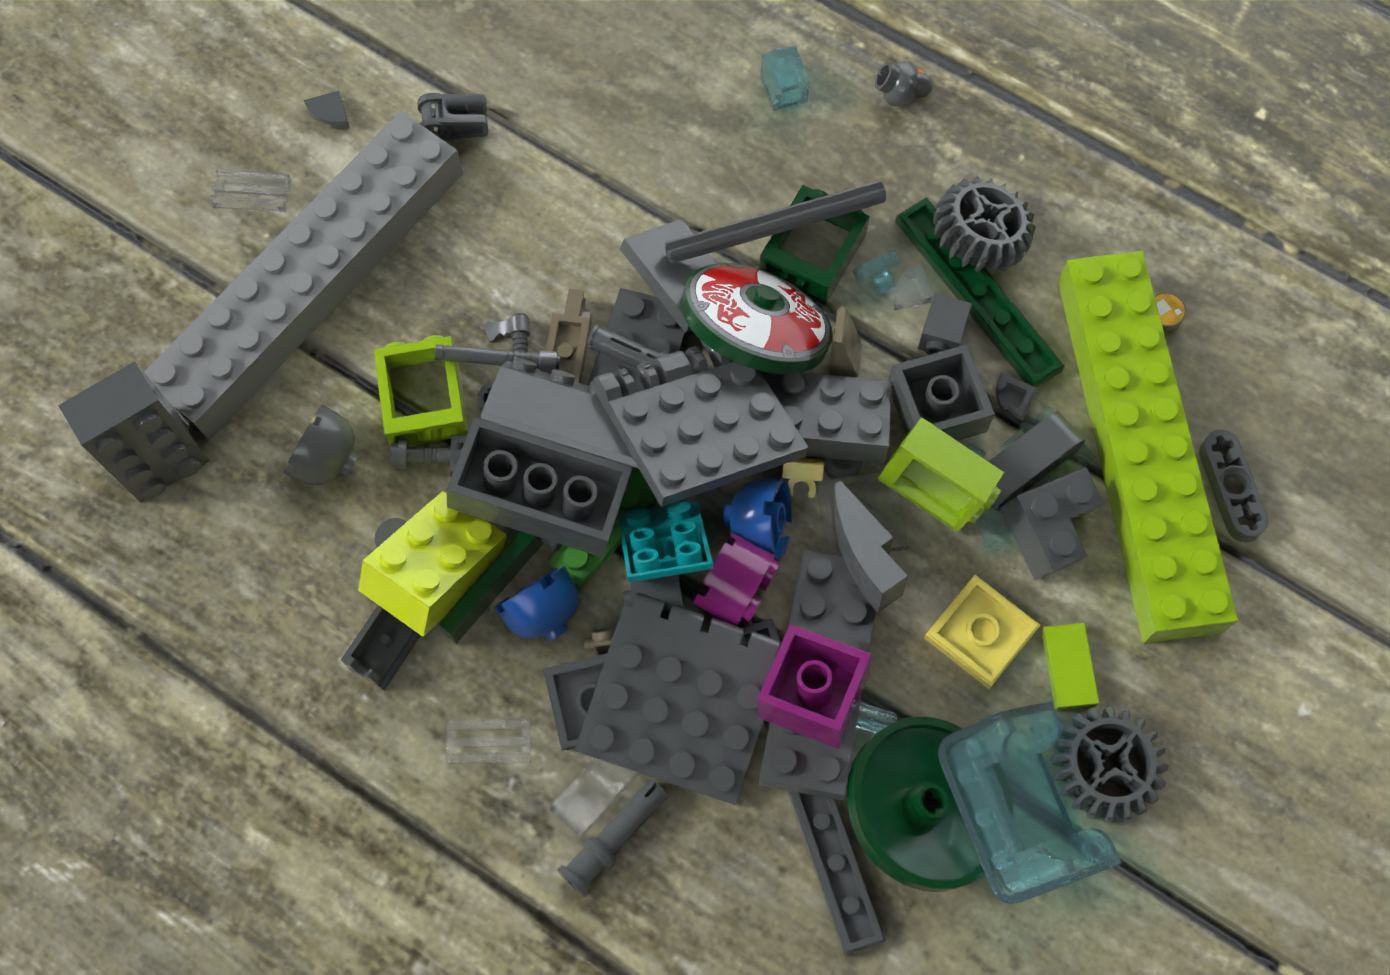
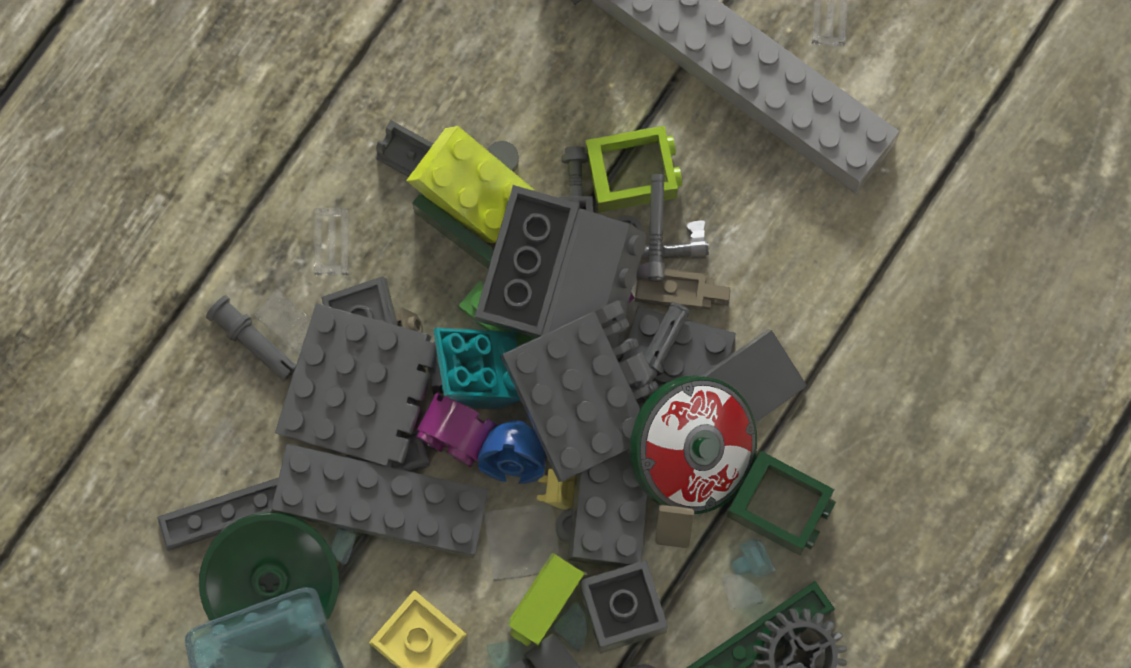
camera: 90 degrees right, 5 degrees up
dark grey cylinder [283,405,358,485] -> none
dark grey tile [304,91,350,129] -> none
dark grey piece [417,93,488,141] -> none
blue cylinder [494,565,578,642] -> none
dark grey axle [665,181,886,264] -> none
magenta brick [757,624,871,749] -> none
clear light blue brick [760,46,810,111] -> none
slope [831,481,908,613] -> none
dark grey animal [875,61,932,106] -> none
dark grey brick [917,293,972,355] -> none

